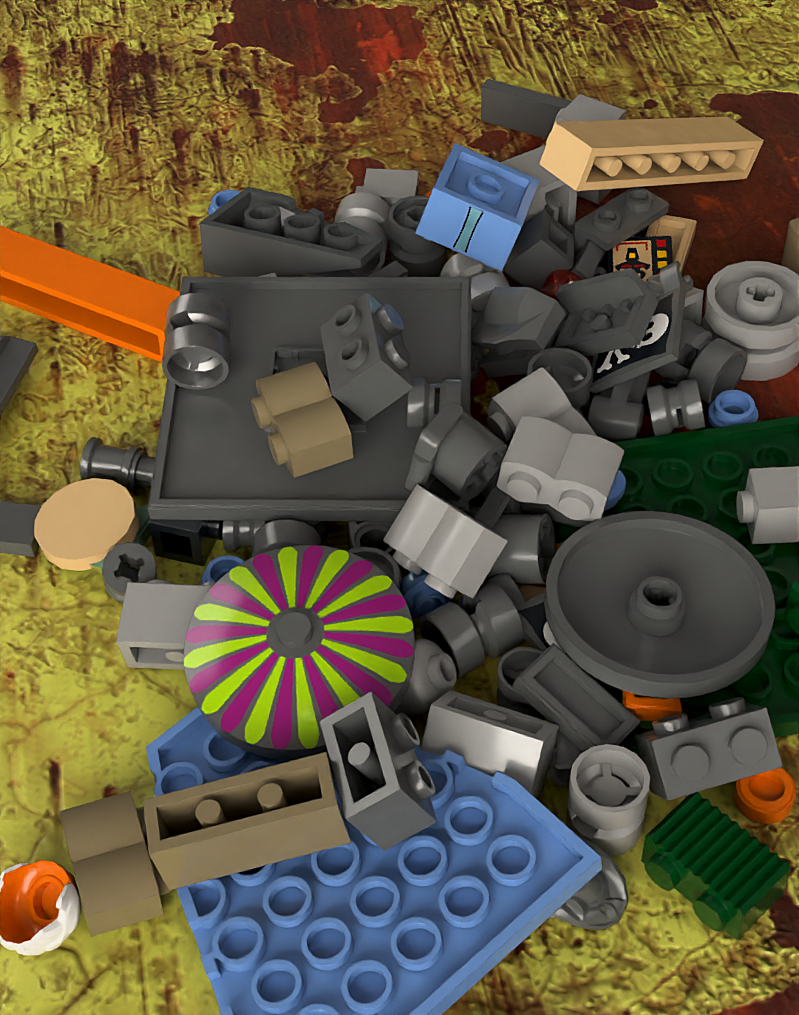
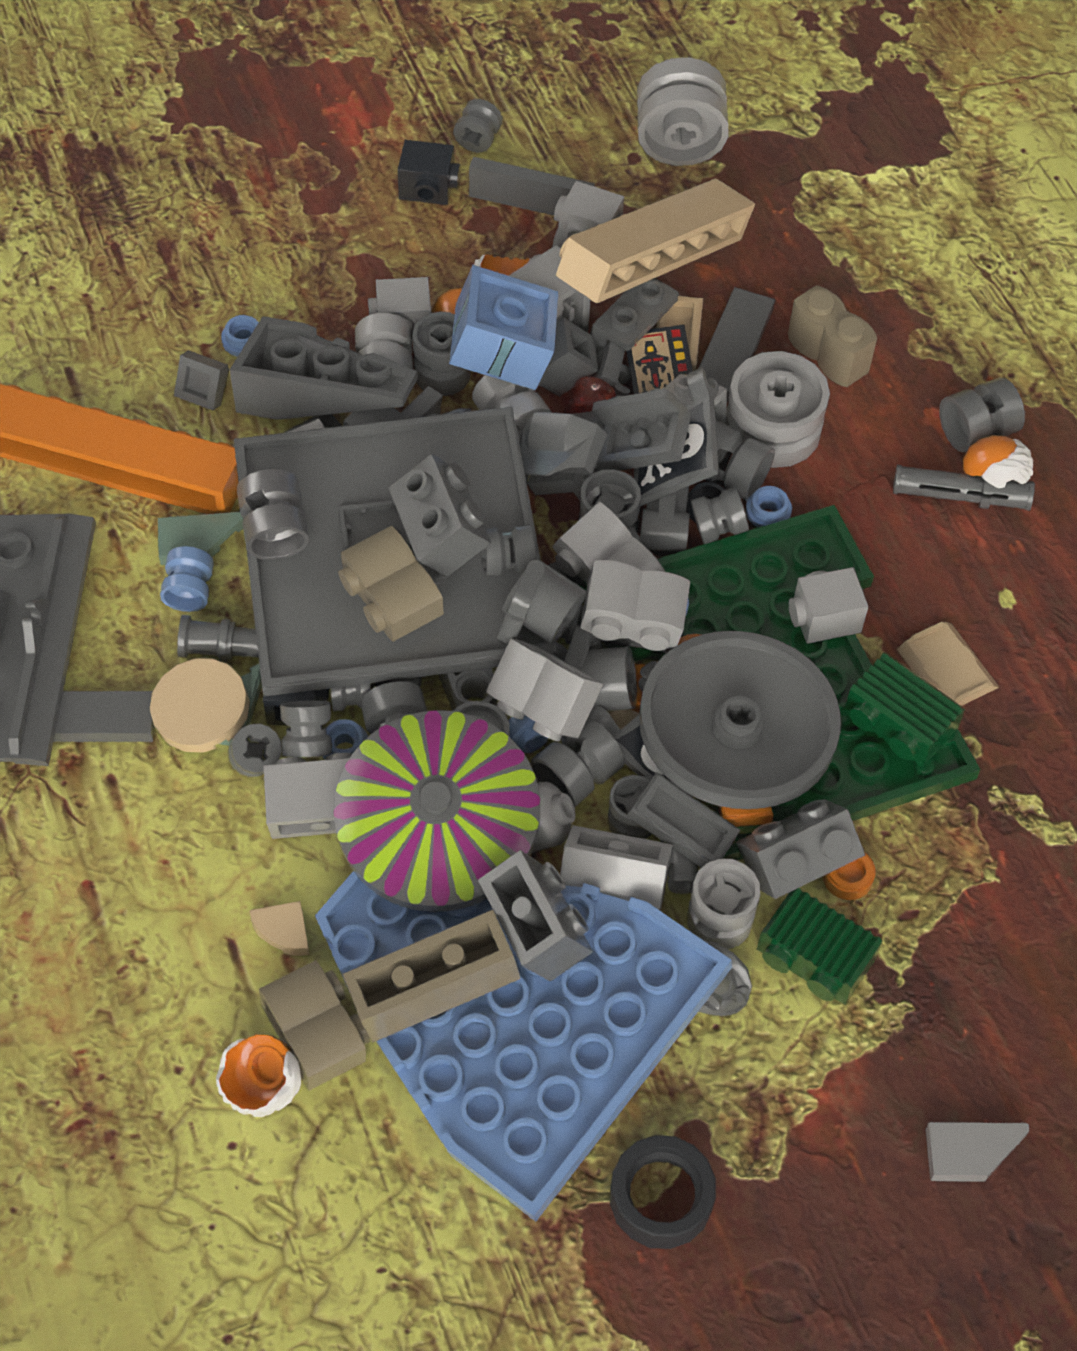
camera: 15 degrees left, 10 degrees up
none -> sand green tile [158,512,243,565]
none -> medium blue wheel [160,546,214,612]
none -> dark grey tile [174,350,229,410]
none -> tan tile [249,901,310,956]
none -> dark grey wheel [280,700,332,757]
none -> black brick [398,139,461,205]
none -> dark grey wheel [453,99,503,153]
none -> light grey wheel [637,57,728,166]
none -> dark grey tile [699,287,775,401]

